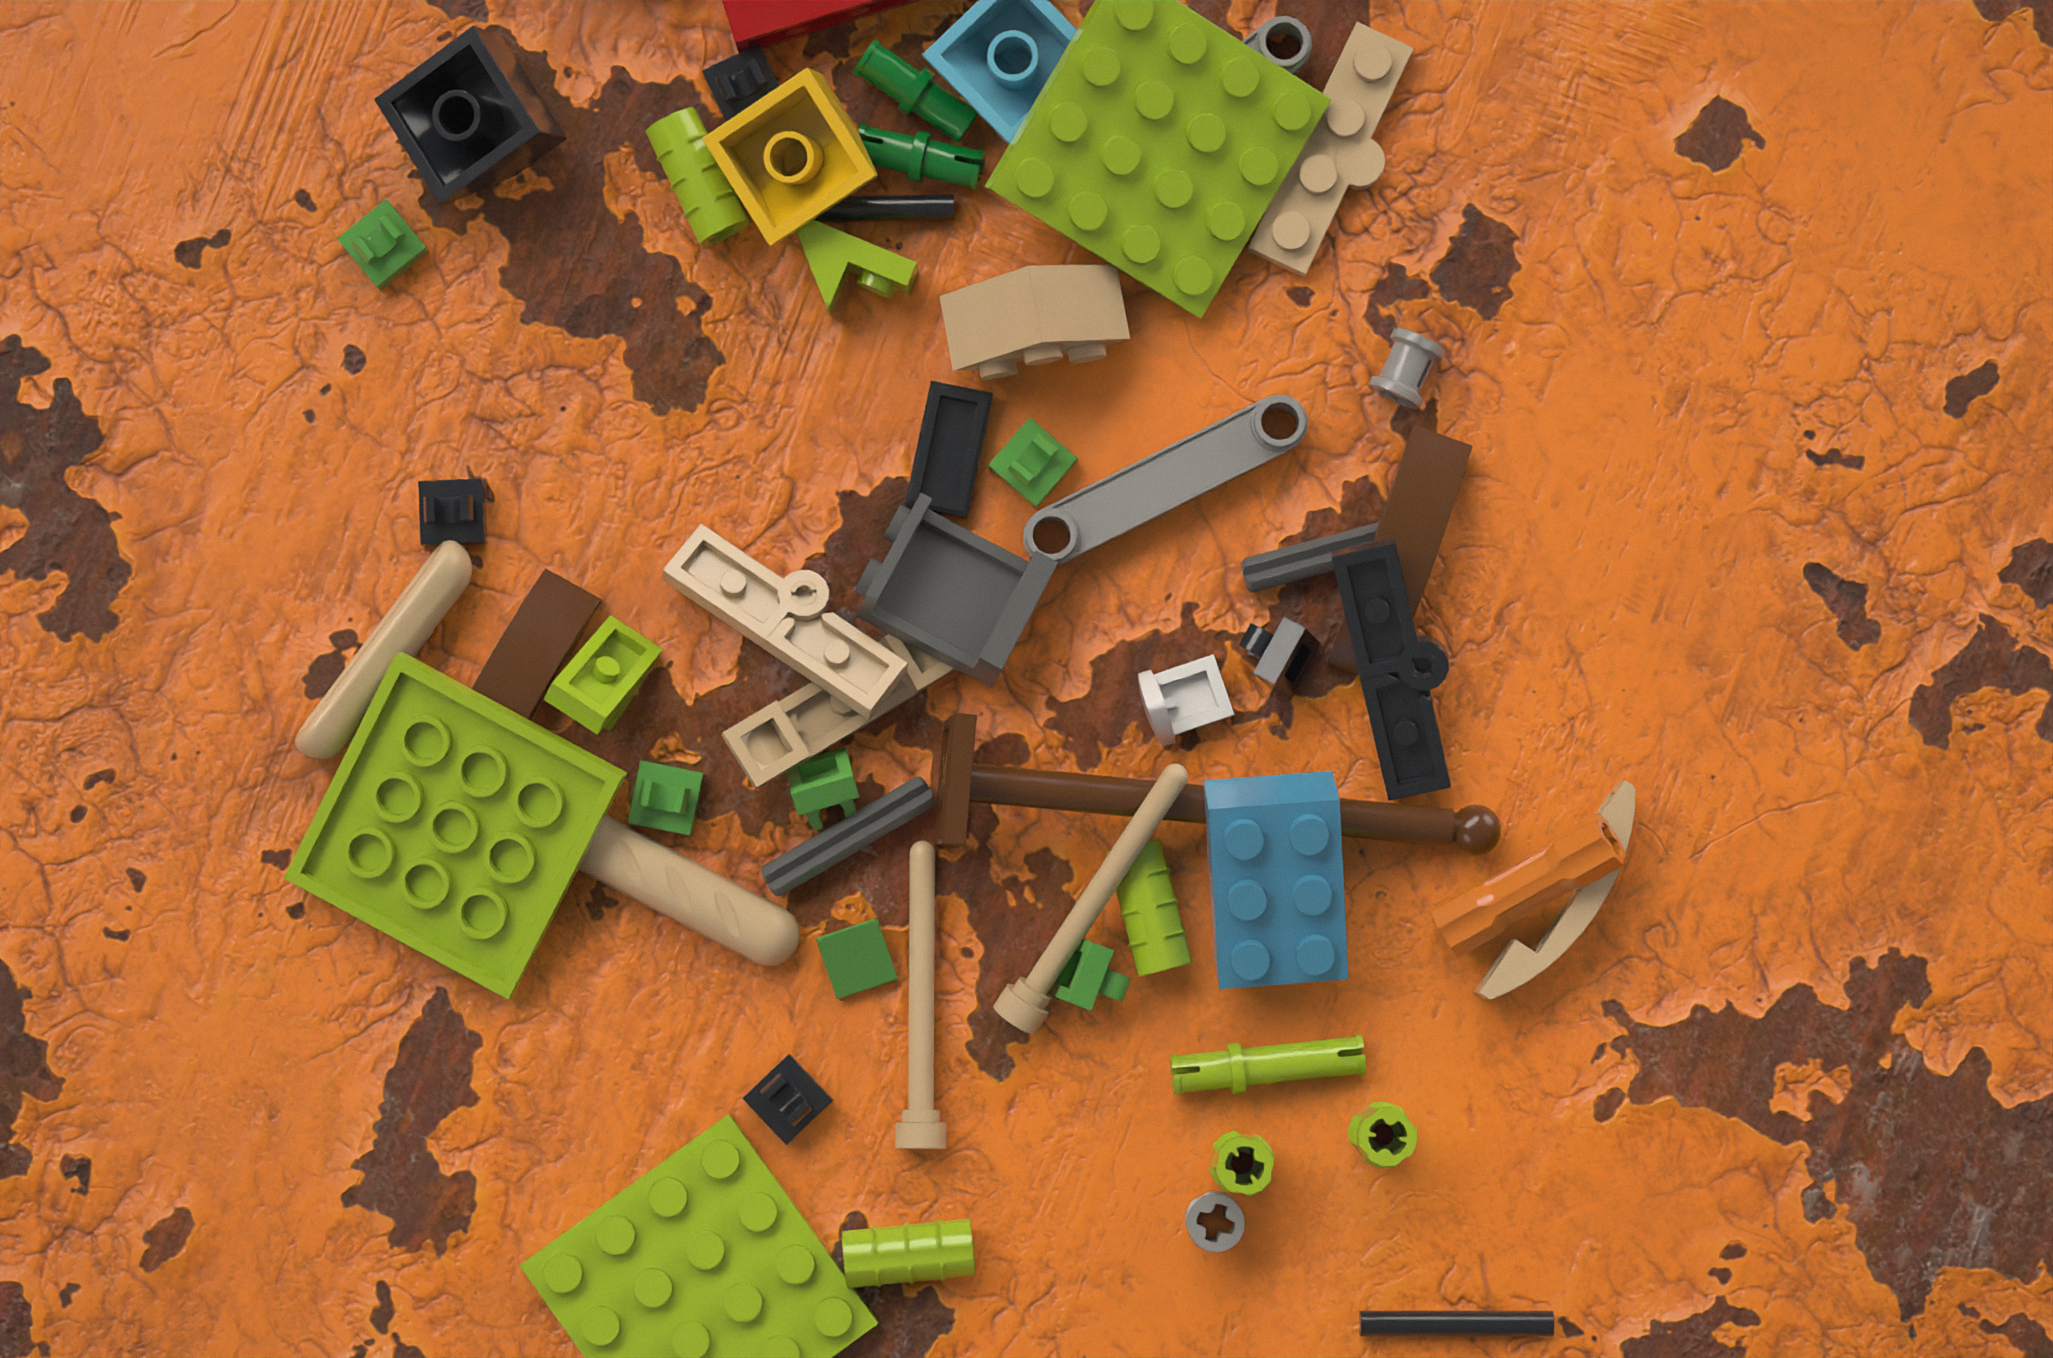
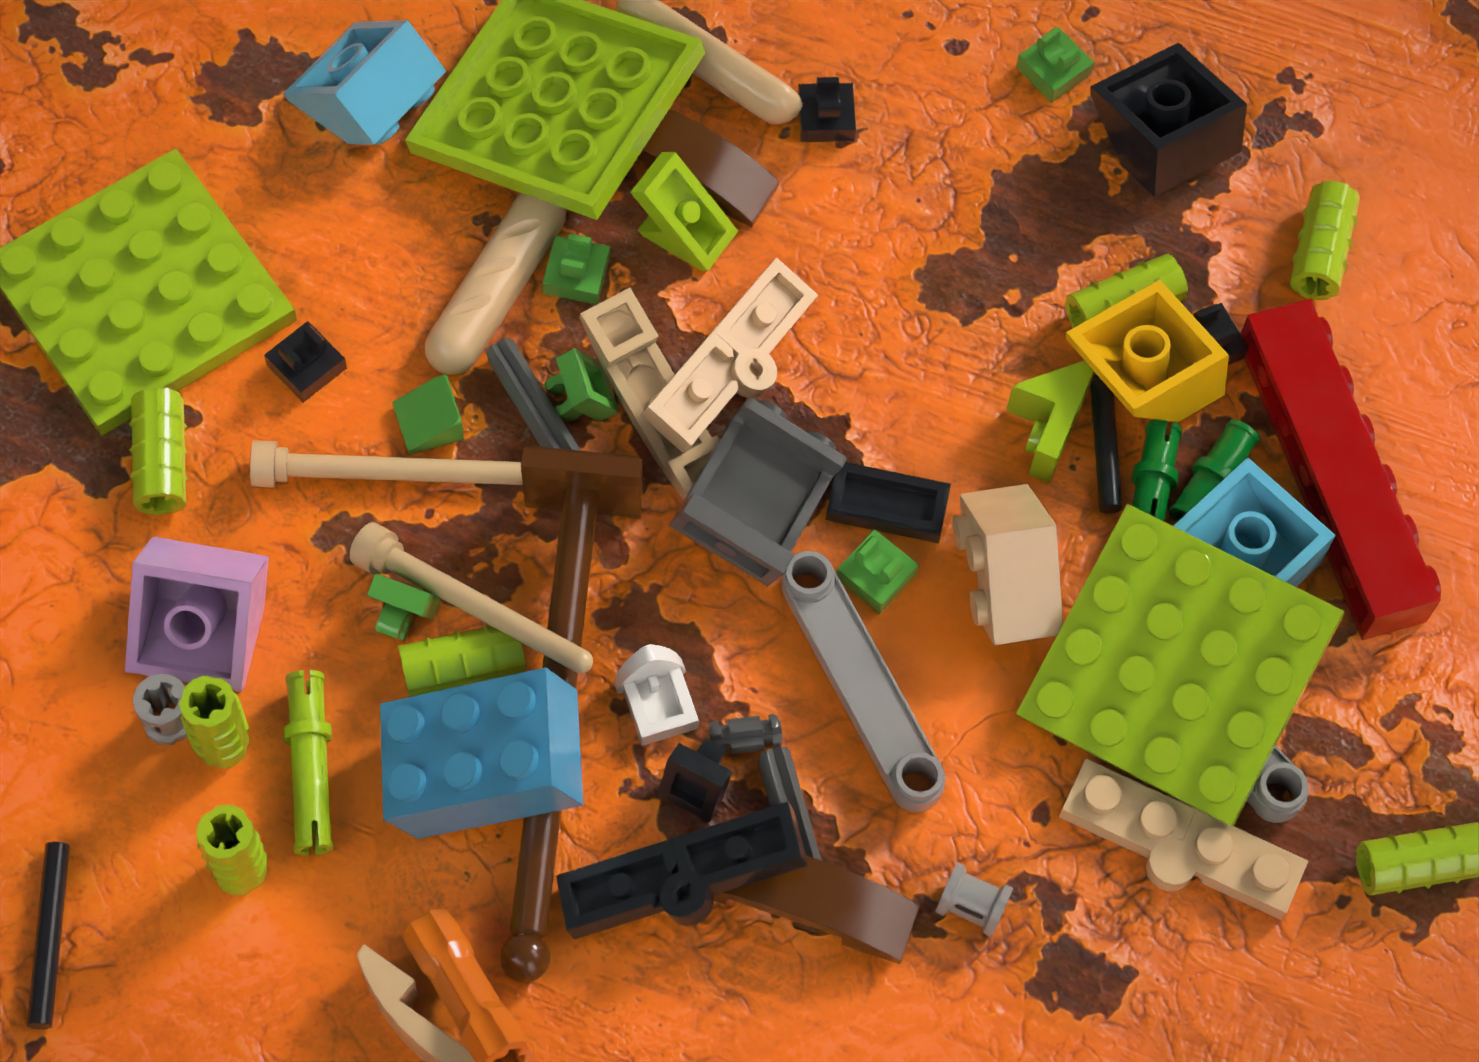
camera: 85 degrees right, 20 degrees down
none -> lavender slope [125,537,269,692]
none -> medium azure slope [283,20,446,145]
none -> dark grey piece [708,714,782,754]

